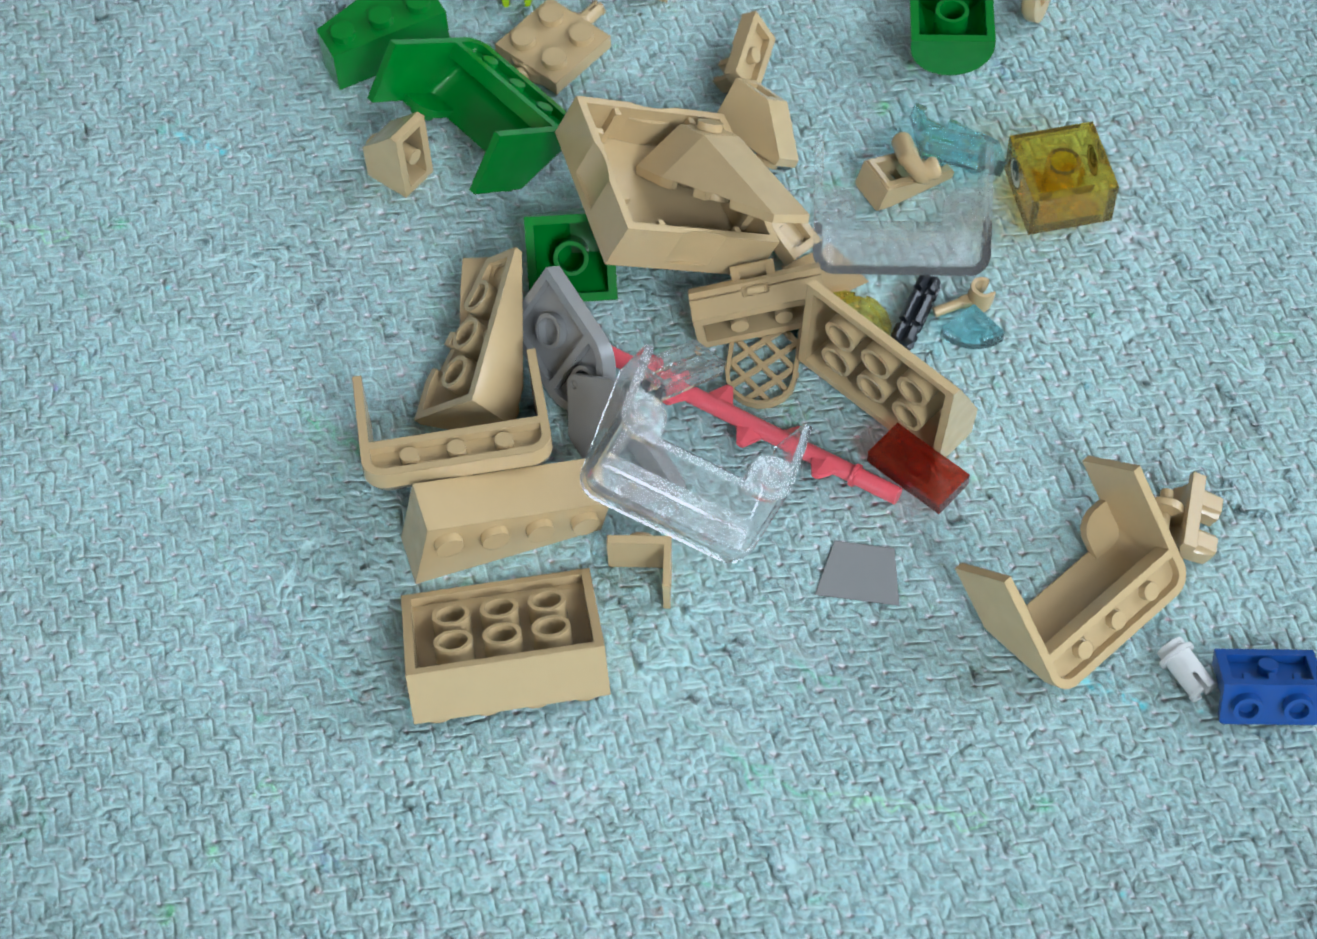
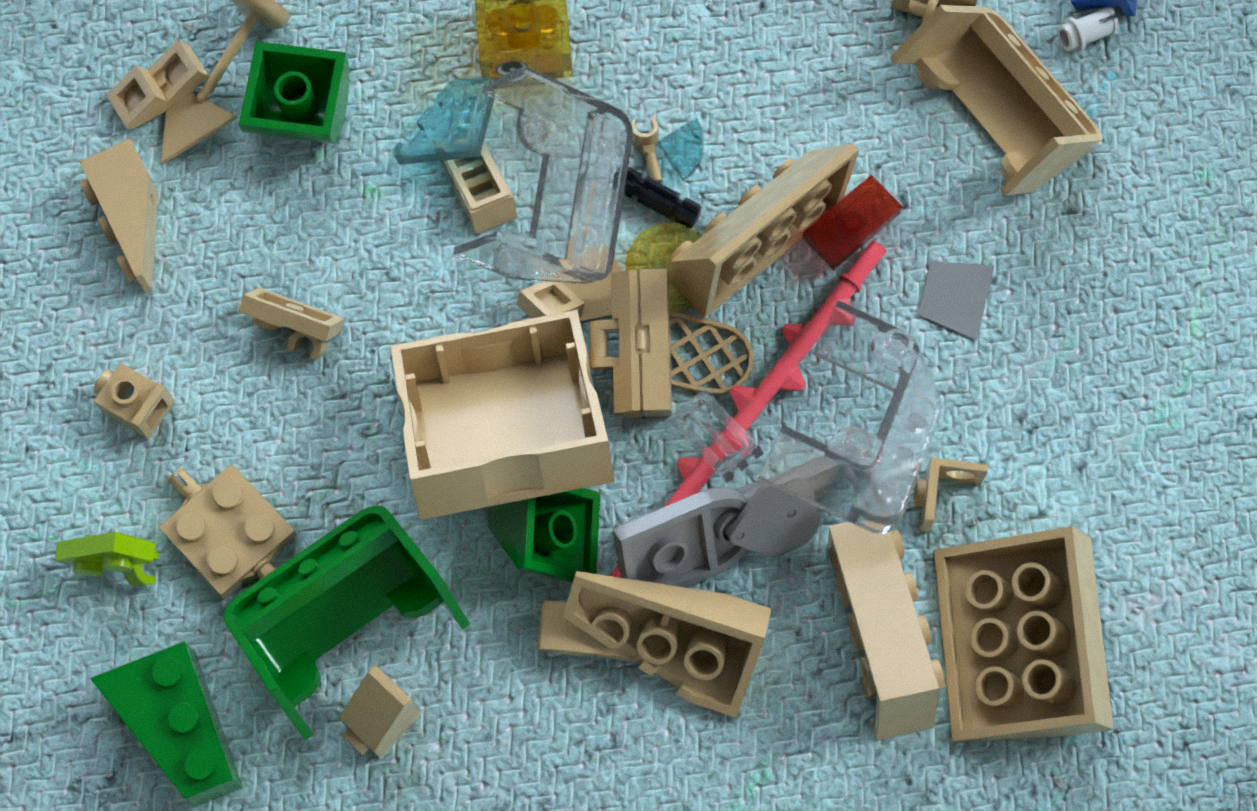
camera: 85 degrees left, 15 degrees up
tan windscreen [352,348,553,491] -> none
tan wedge [635,118,810,223] -> none
tan slope [717,77,799,170] -> none
tan arm [891,132,942,185] -> none

